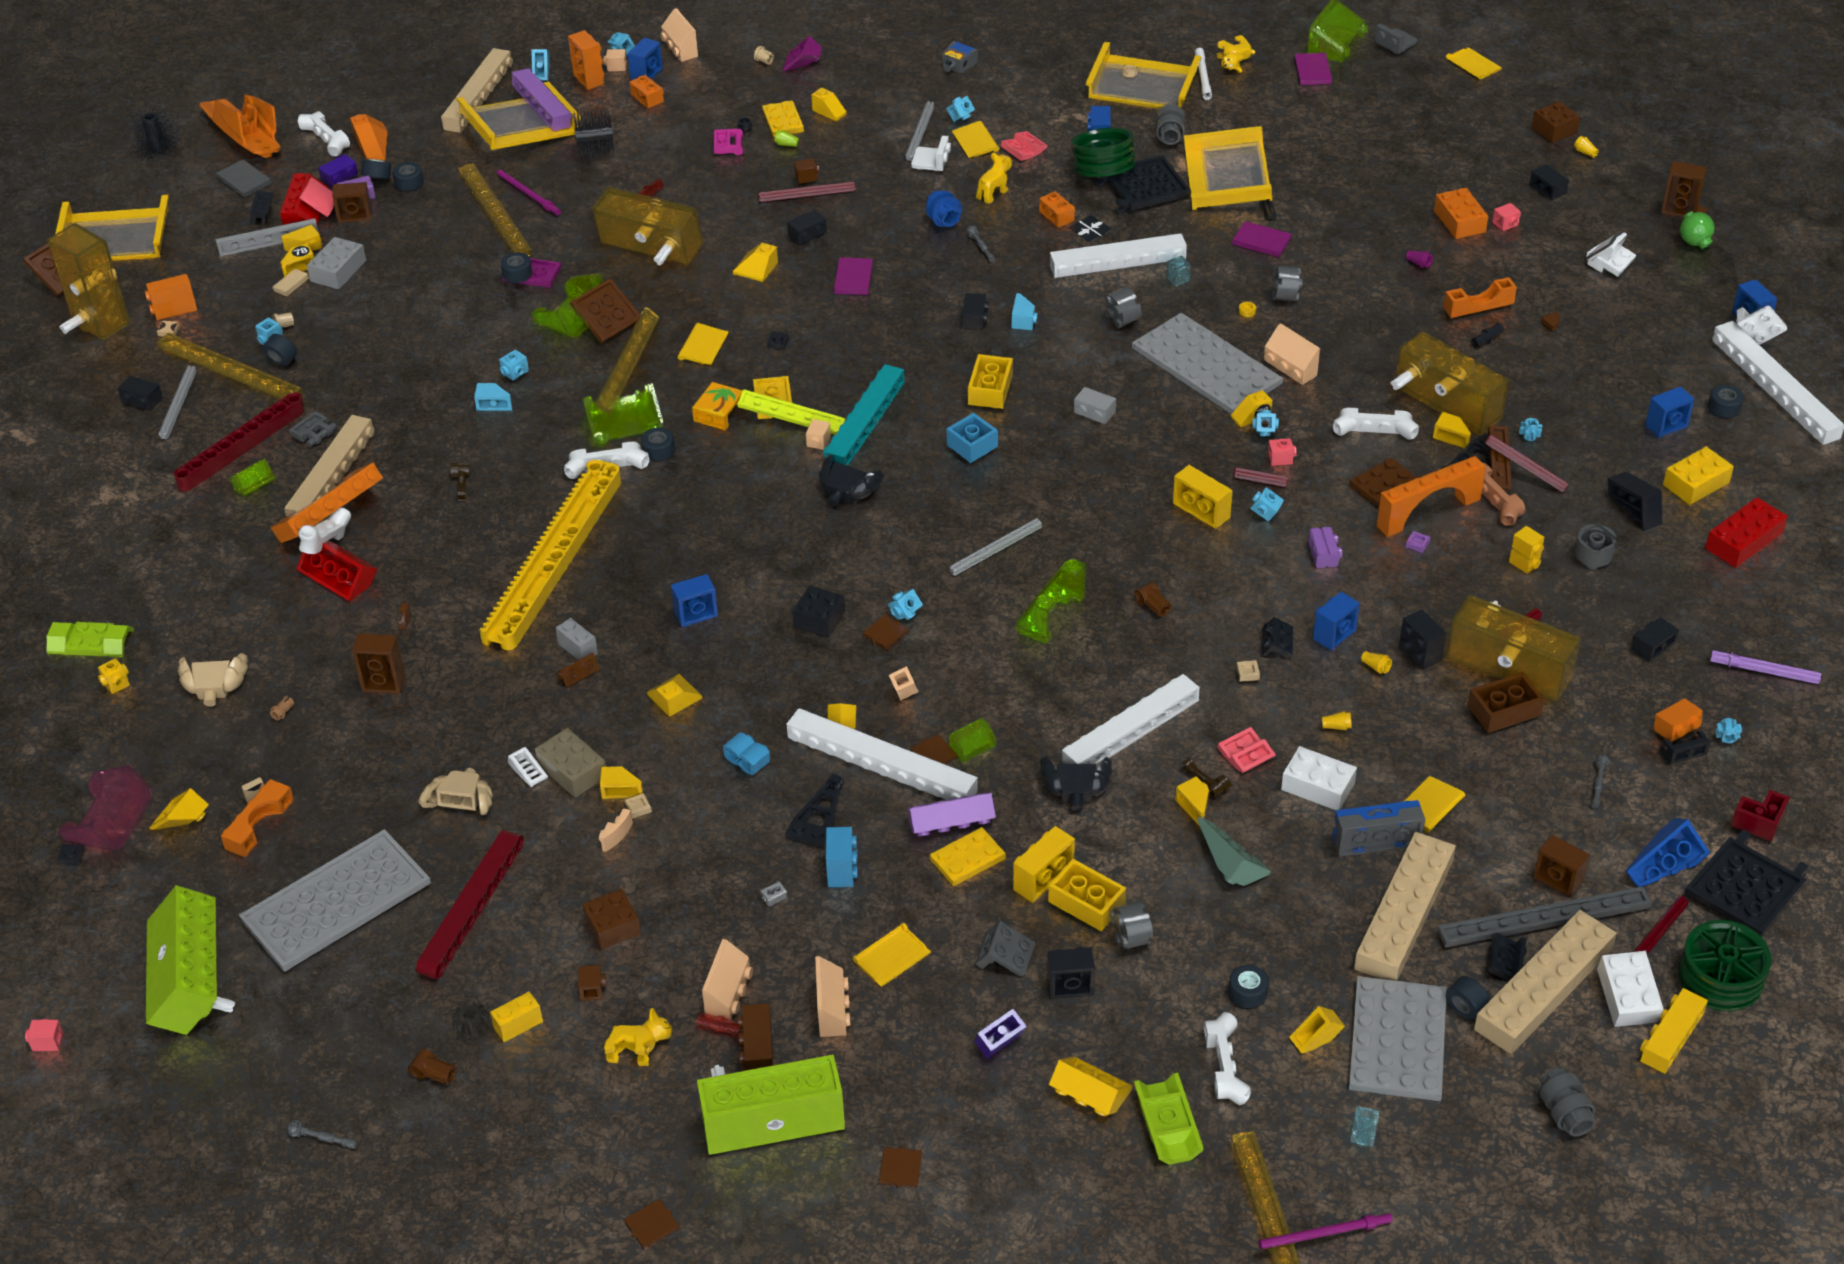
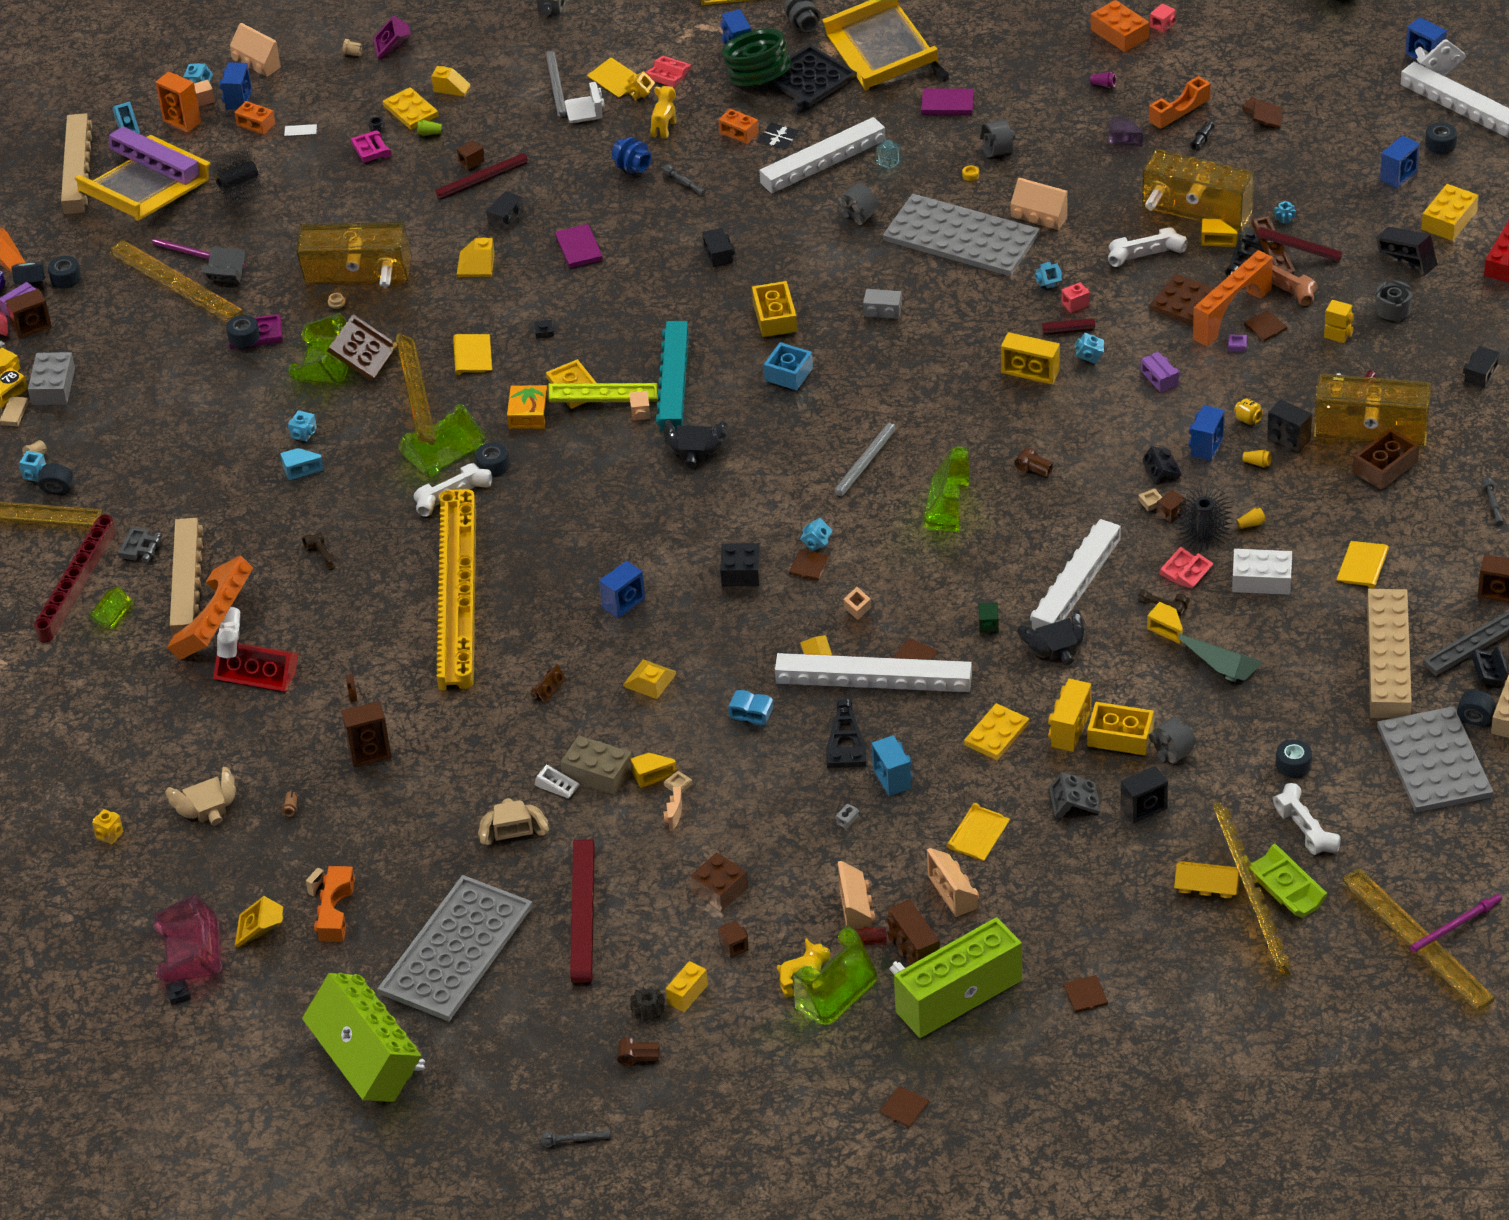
camera: 20 degrees left, 0 degrees up
coral brick [25,1019,64,1051] -> none
lime piece [47,622,134,657] -> none
light grey brick [556,618,598,660] -> none
clear red pin [634,178,664,204] -> none
medium lavender brick [907,792,996,836] -> none
medium azure brick [946,96,975,122] -> none
clear neon green brick [949,718,996,763] -> none
brick [974,1009,1027,1059] -> none
medium azure slope [1012,293,1038,330] -> none
yellow slope [1231,390,1272,428] -> none
yellow slope [1289,1006,1345,1054] -> none
dark grey piece [1332,800,1425,857] -> none
clear light blue brick [1350,1106,1380,1147] -> none
white piece [1586,232,1636,277] -> none
none -> dark grey bracket [201,247,246,283]
none -> white sticker [284,124,317,136]
none -> tan plate [328,293,346,309]
none -> yellow brick [625,71,655,100]
none -> clear neon green windscreen [793,925,877,1025]
none -> dark green brick [978,602,999,633]
none -> clear purple slope [1109,117,1143,147]
none -> reddish brown brick [1157,490,1186,523]
none -> black piece [1176,484,1233,553]
none -> clear yellow plate [1212,801,1291,977]
none -> yellow head [1234,398,1263,425]
none -> reddish brown piece [1244,310,1287,341]
none -> reddish brown piece [1253,99,1282,129]

